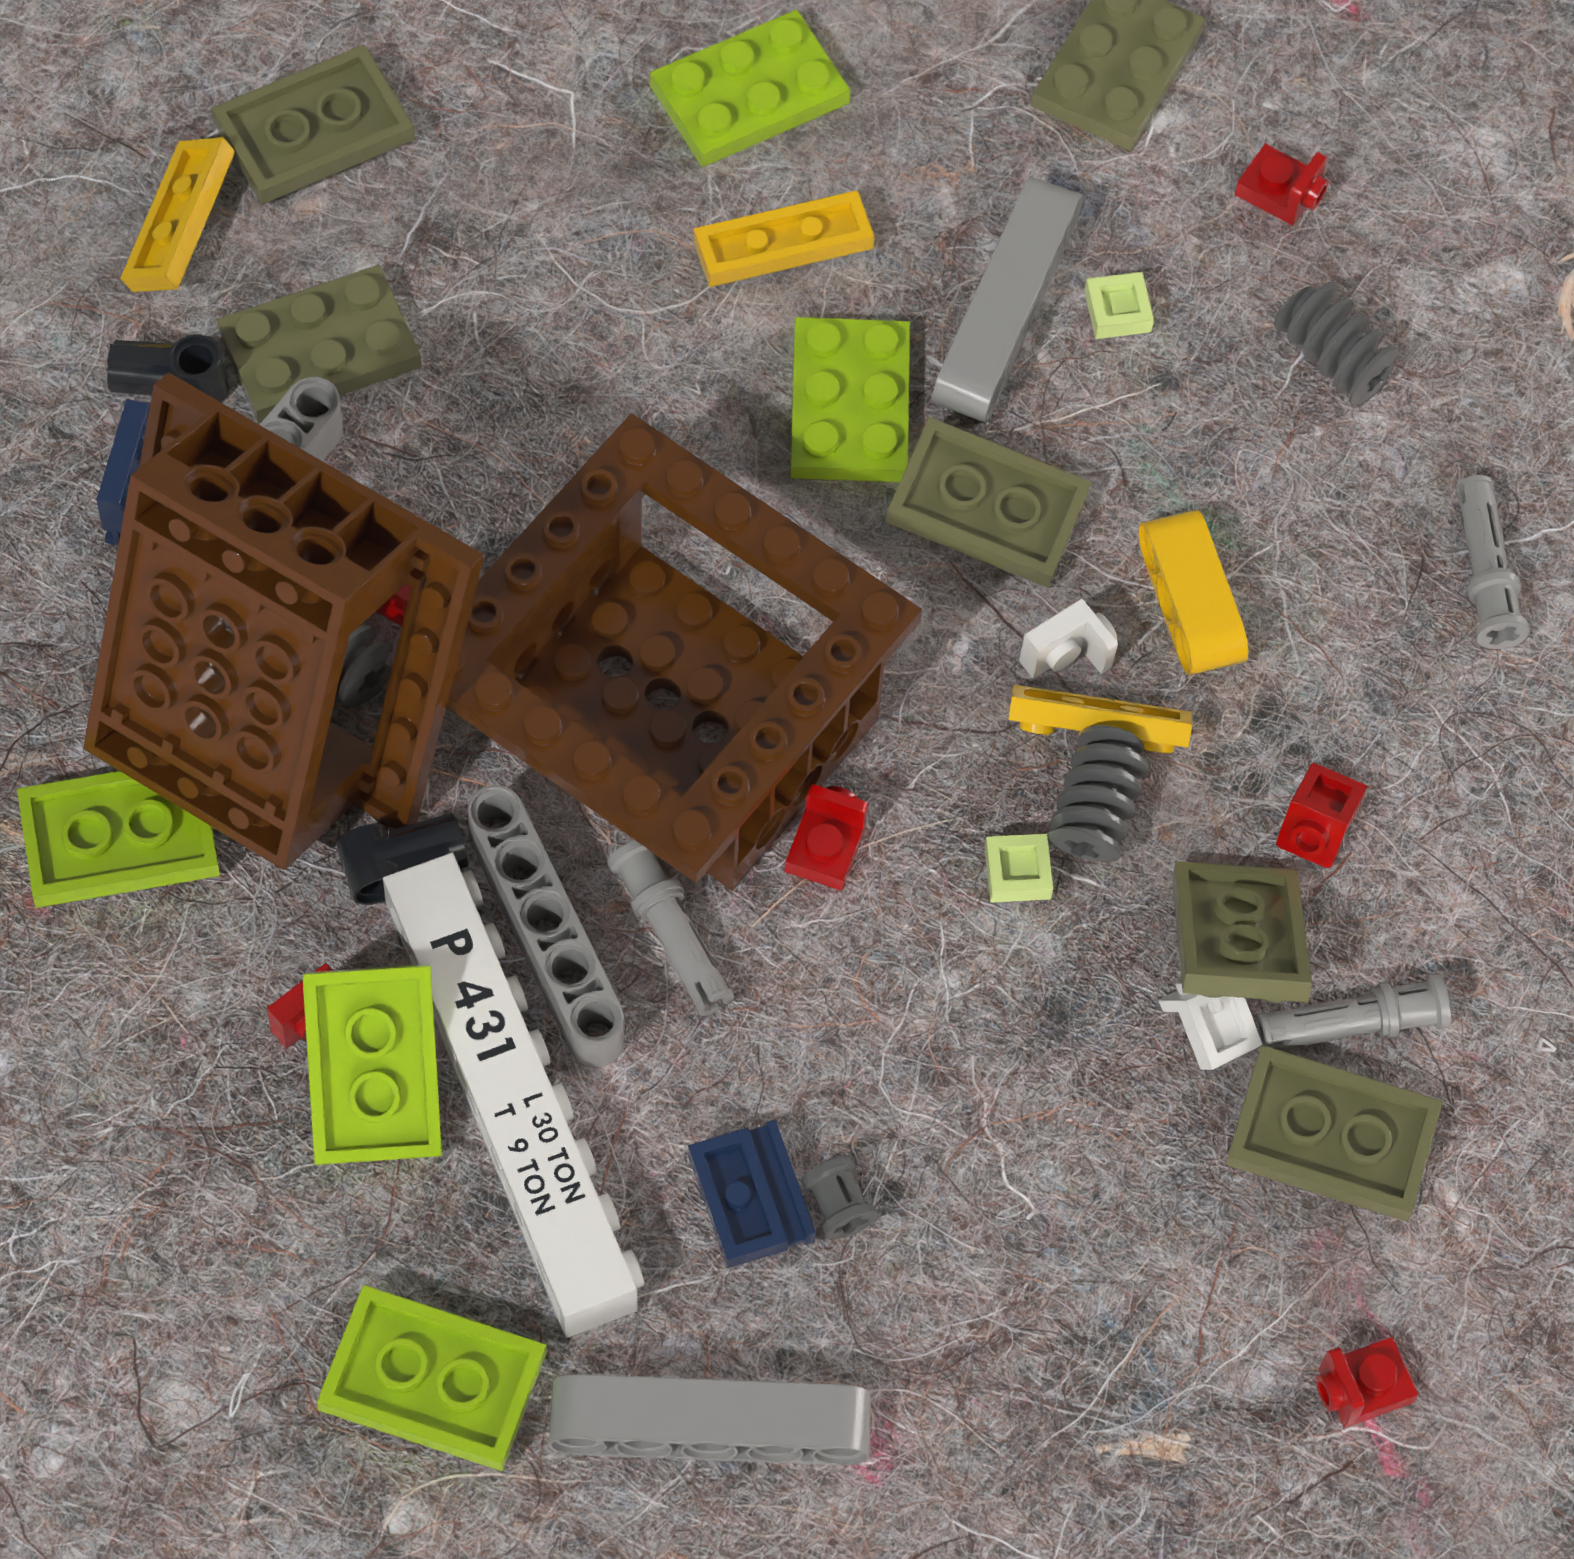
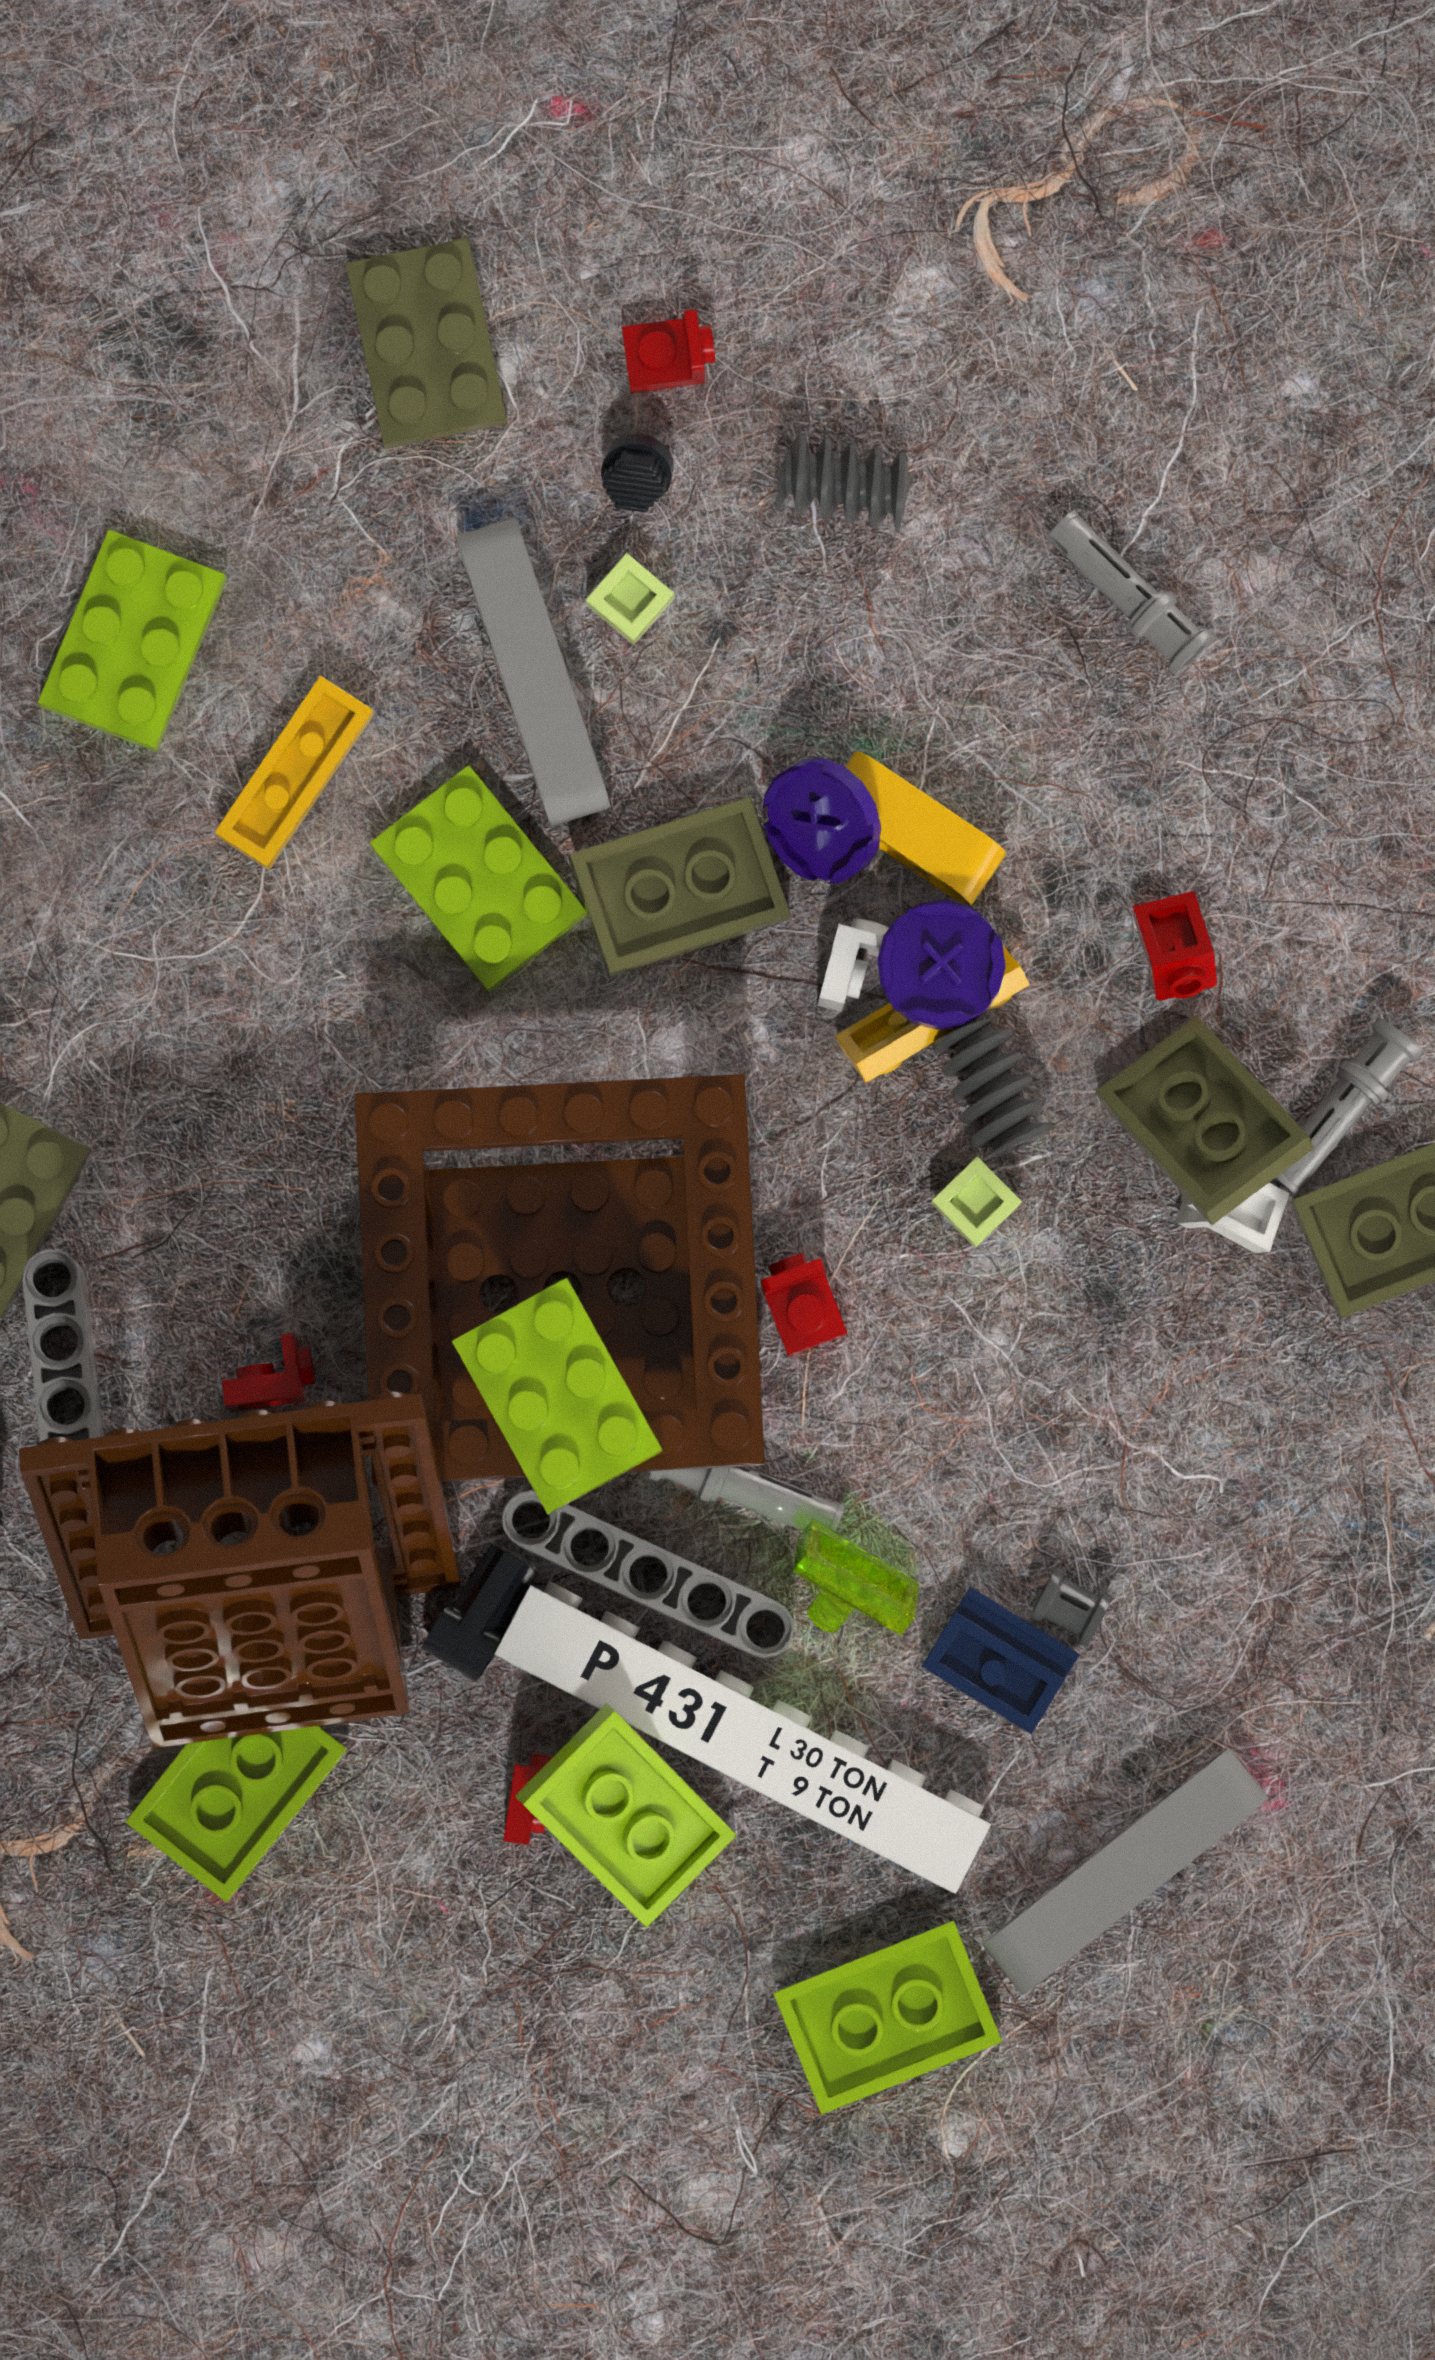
camera: 35 degrees left, 20 degrees up
none -> lime plate [452,1278,663,1515]
none -> black piece [601,434,674,512]
none -> dark purple tile [763,758,881,884]
none -> clear neon green tile [792,1519,920,1636]
none -> dark purple tile [877,900,1006,1030]

